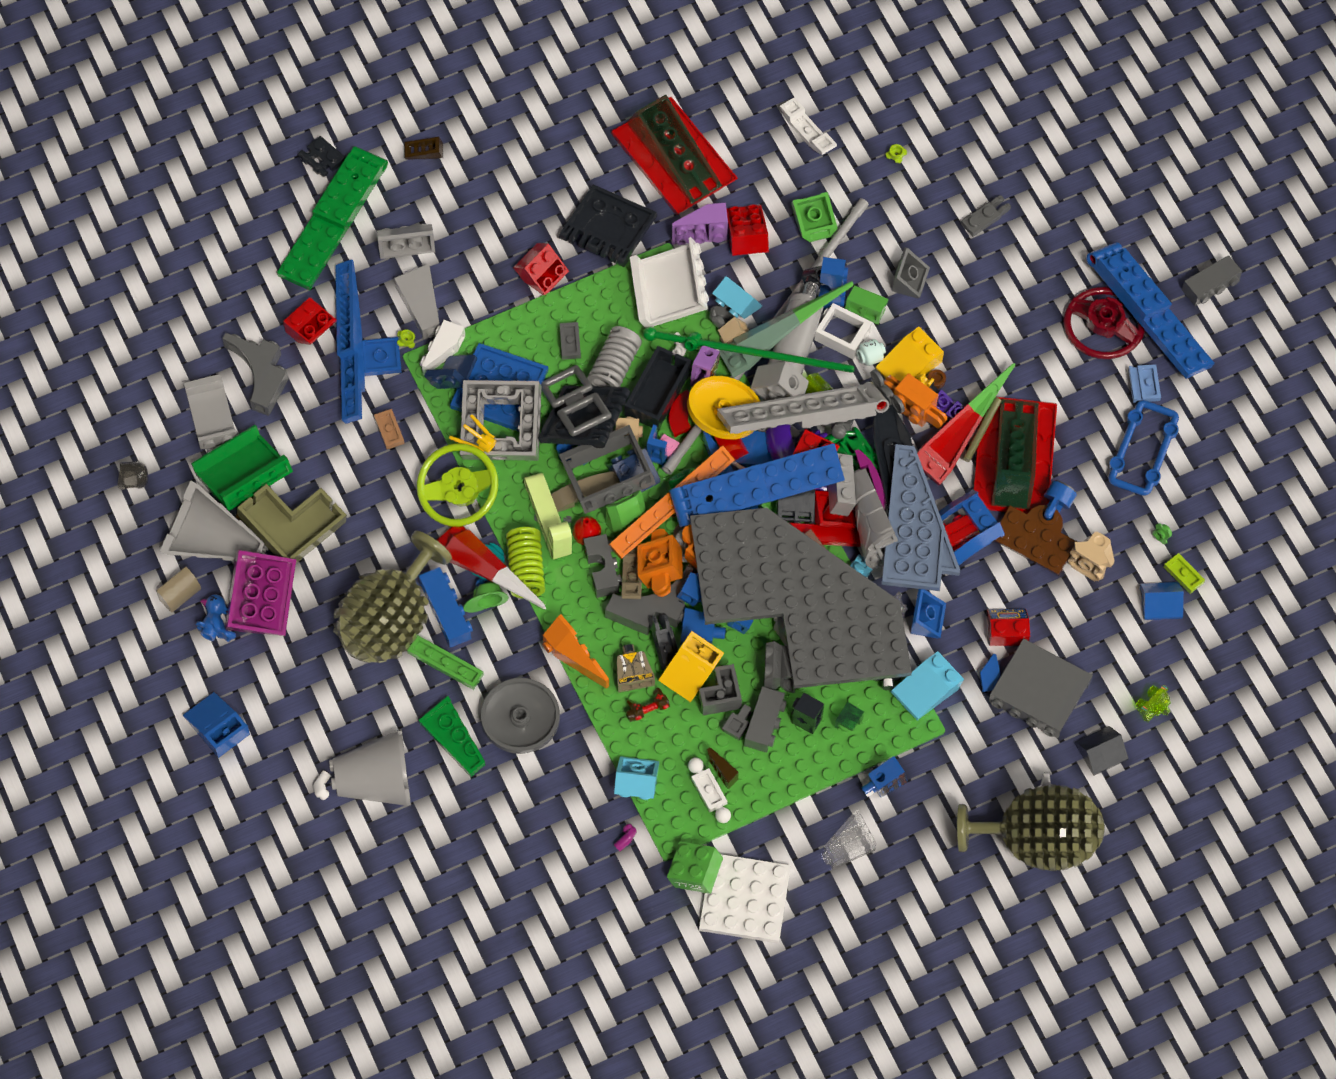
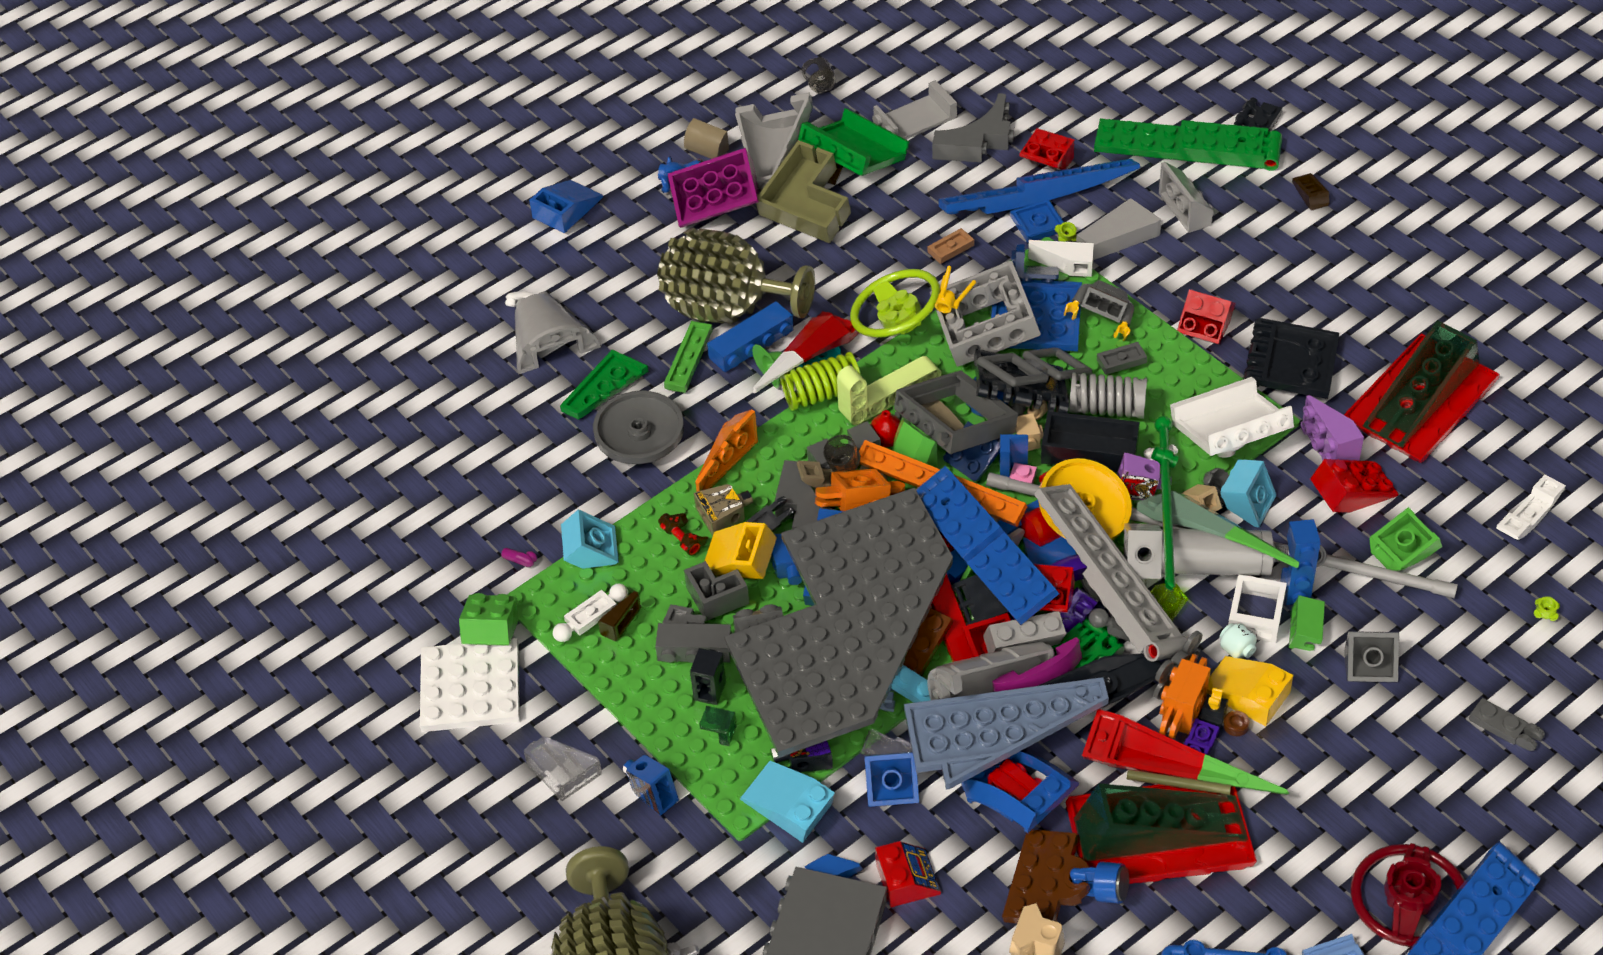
camera: 80 degrees right, 15 degrees down
none -> clear smoke helmet [823,435,861,472]
none -> dark grey torso [1064,280,1134,341]

